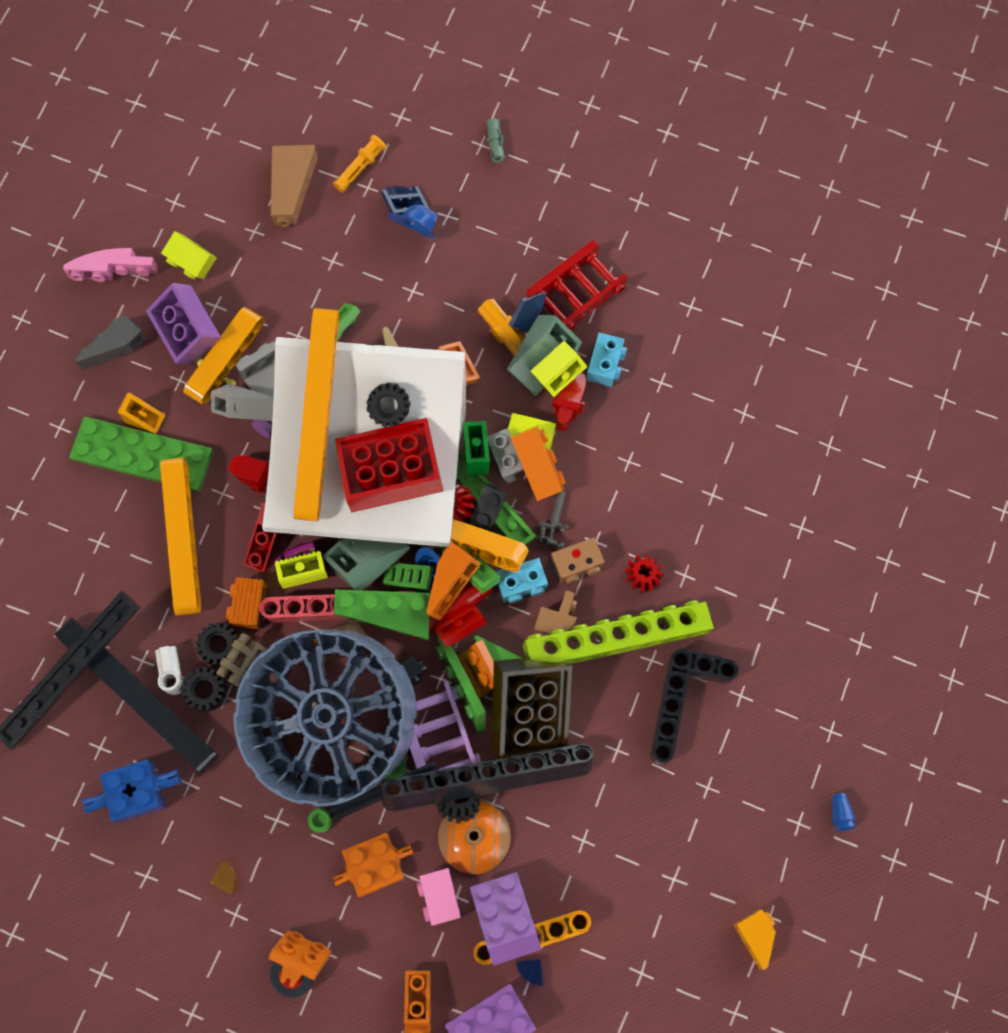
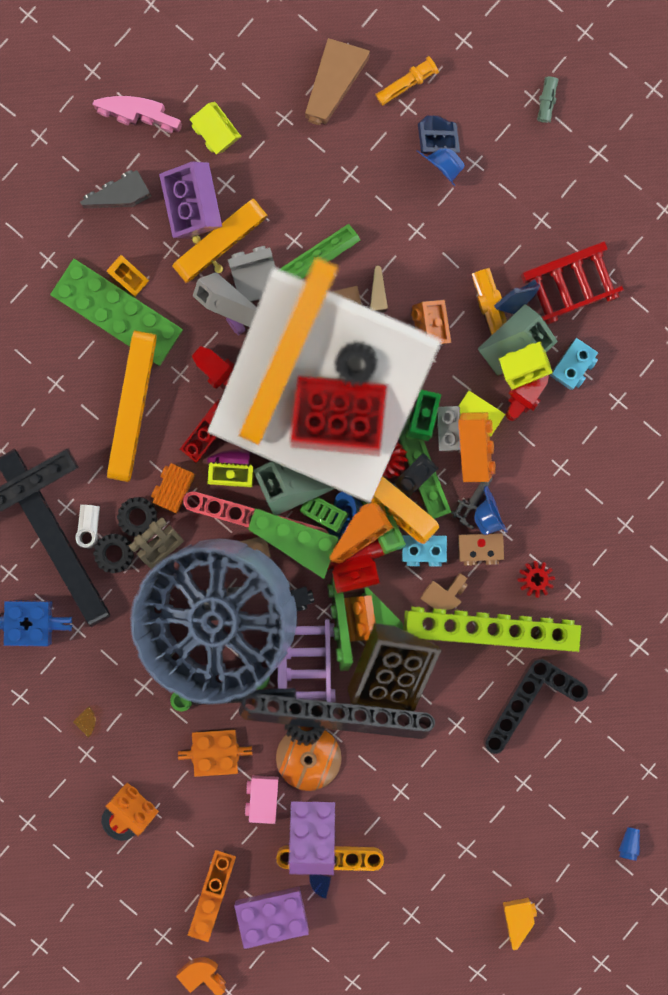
camera: 20 degrees right, 15 degrees up
none -> blue piece [474,486,507,535]

